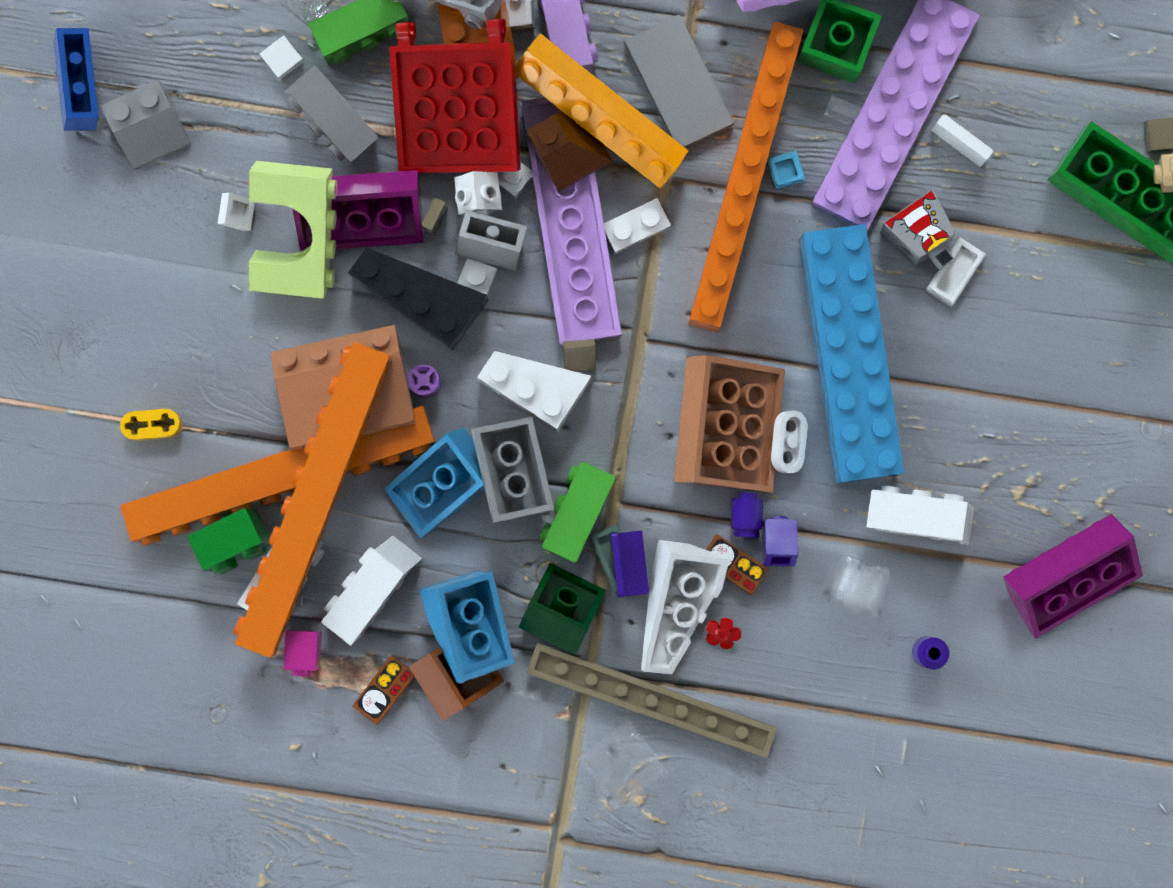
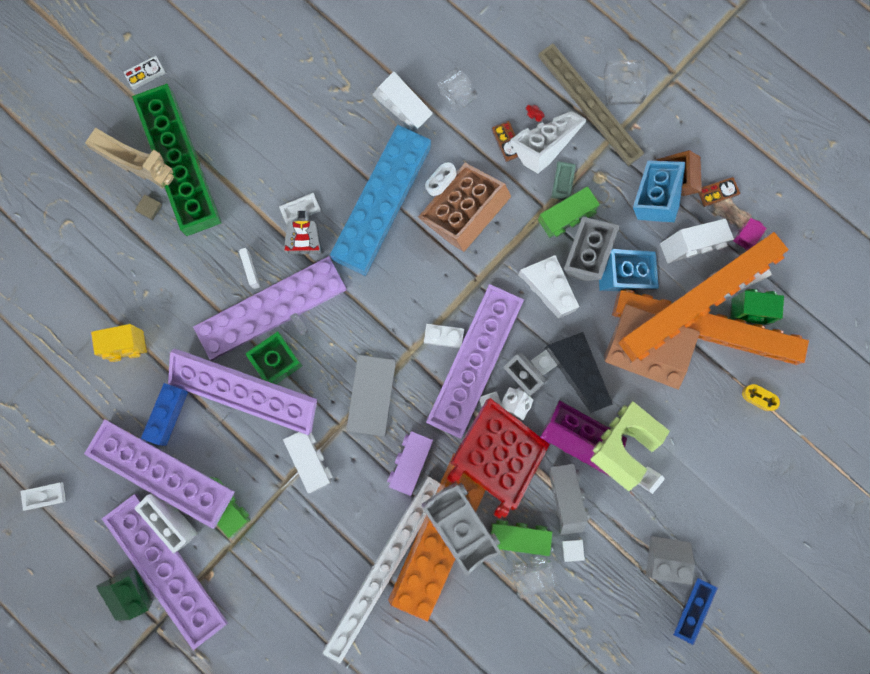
camera: 145 degrees left, 5 degrees down
medium lavender wheel [408,364,441,398] -> none
dark tan tile [422,198,447,236] -> none
light orange brick [515,33,688,188] -> none
dark green slope [518,563,606,655] -> none
reddish brown slope [526,112,612,193] -> none
dark tan tile [563,339,597,372] -> none
dark purple panel [611,530,649,597] -> none
orange brick [688,21,804,333] -> none
dark purple brick [731,492,763,537] -> none
brick [762,516,798,566] -> none
medium azure tile [766,151,806,191] -> none
dark purple brick [912,636,949,670] -> none
magenta slope [1003,514,1143,639] -> none

